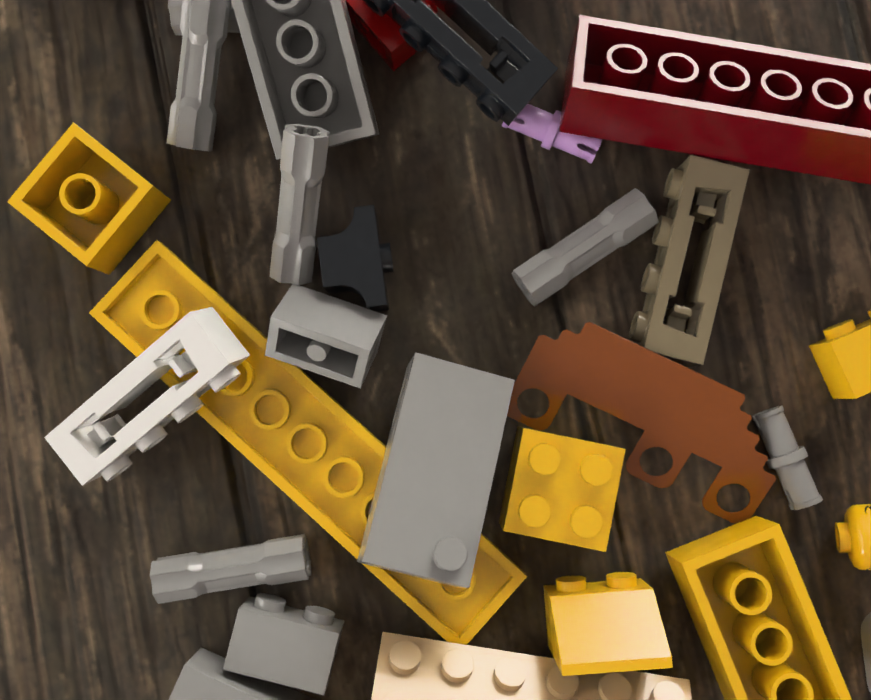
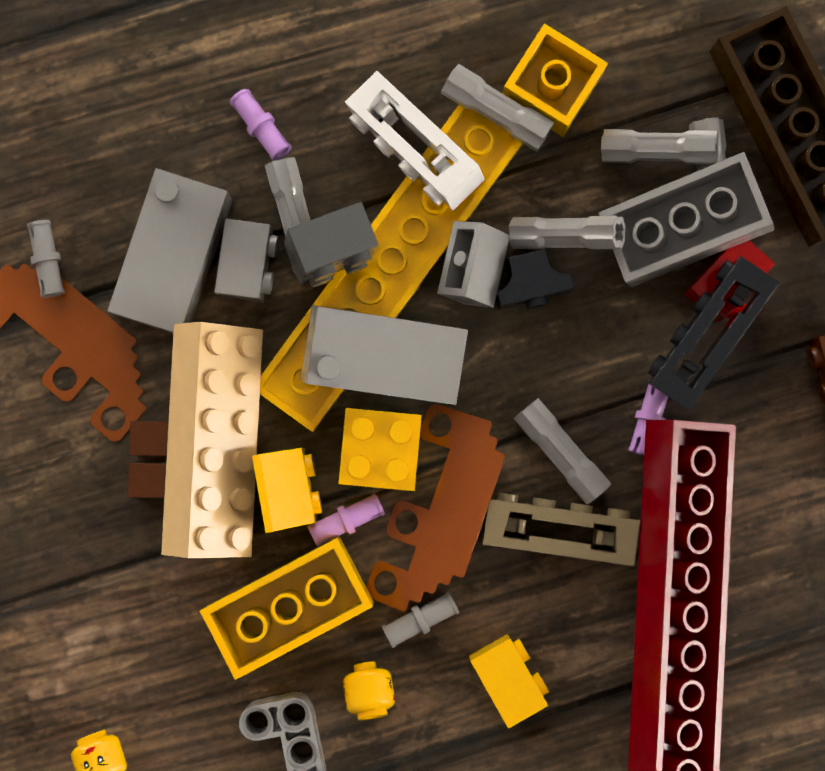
camera: 85 degrees right, 0 degrees up
none -> lavender pin [230,89,292,161]
none -> dark grey brick [284,202,379,288]
none -> lavender pin [307,493,385,547]
none -> light grey axle [441,64,555,152]

